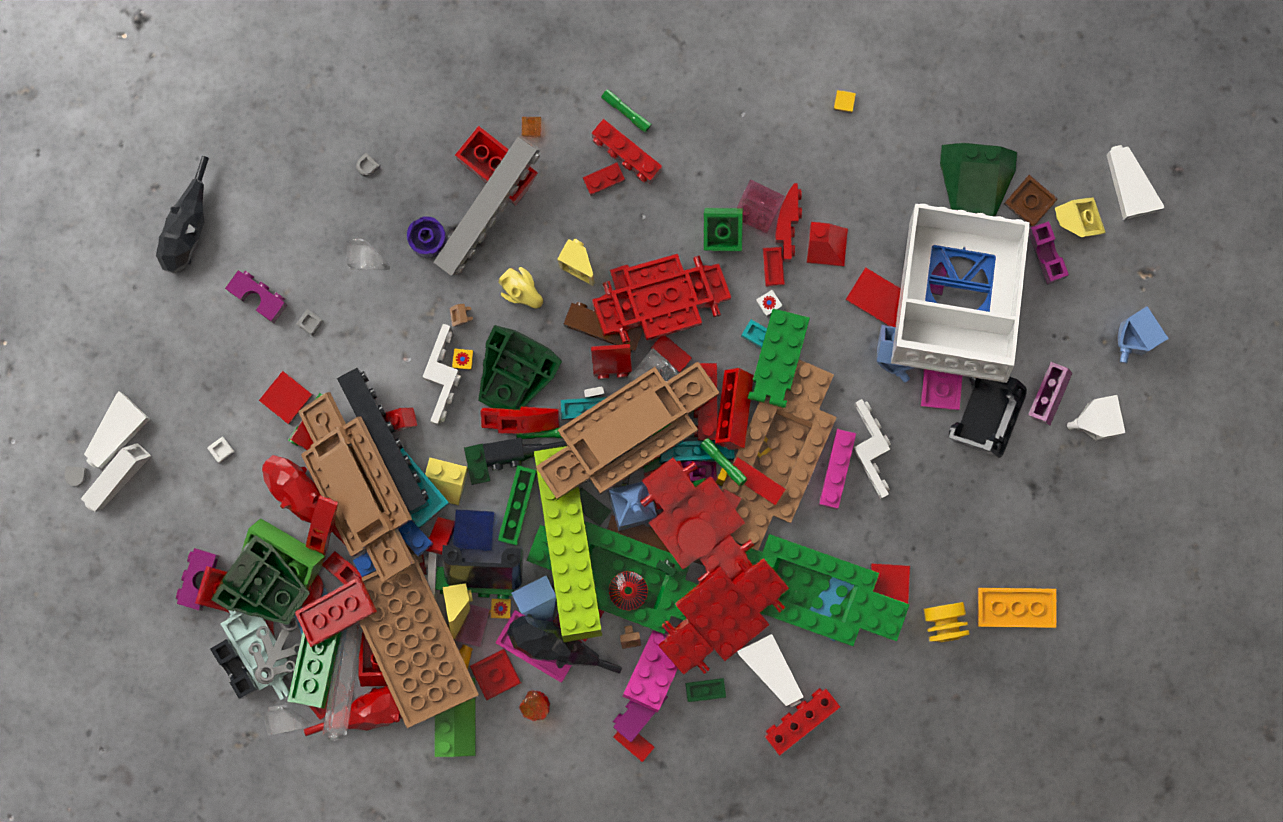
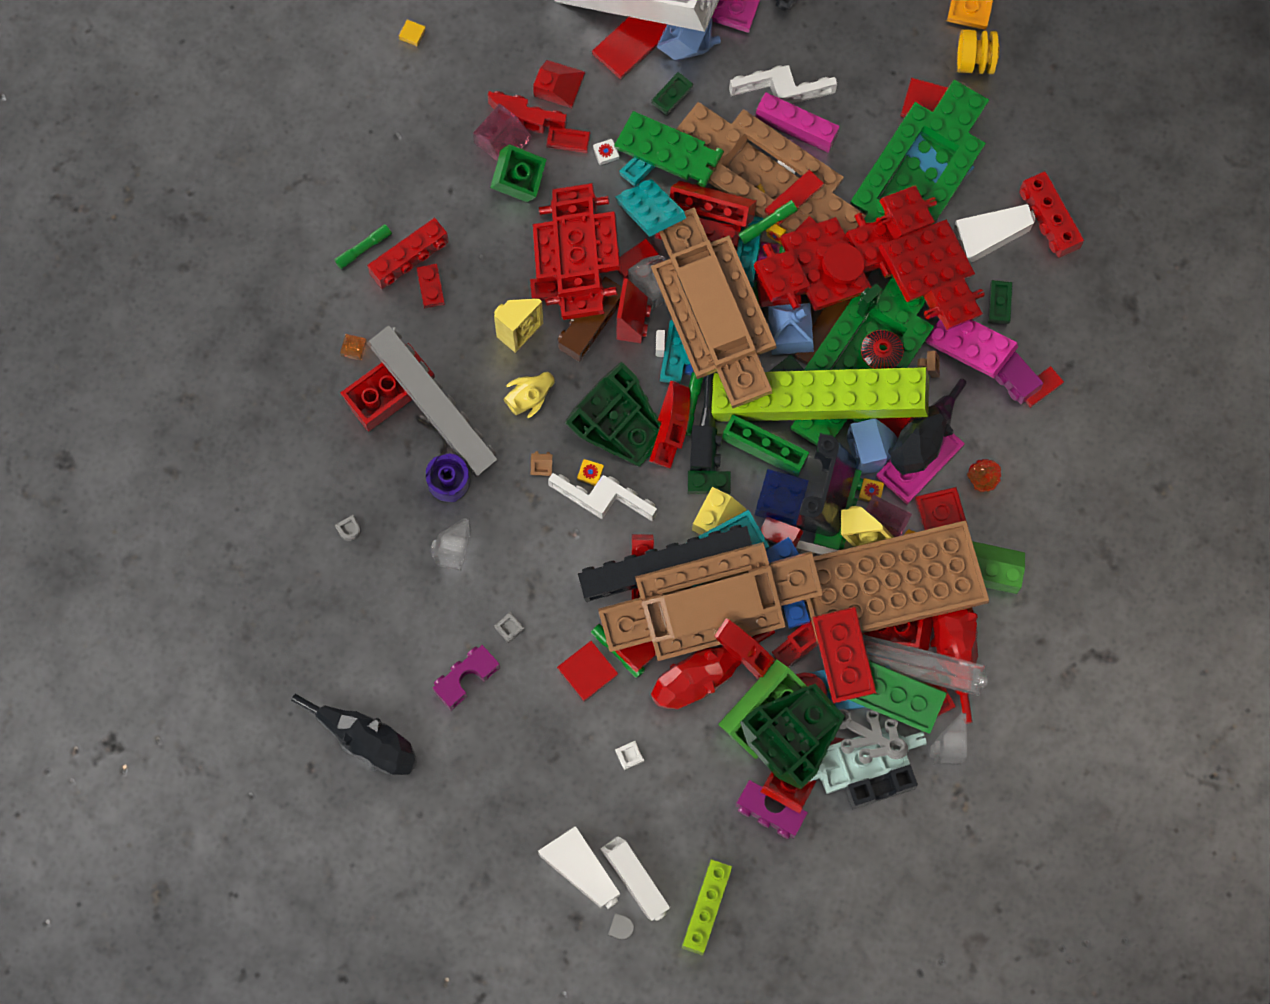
camera: 85 degrees left, 10 degrees down
none -> teal plate [615,179,686,237]
none -> dark green plate [652,72,694,115]
none -> lime brick [682,859,732,955]

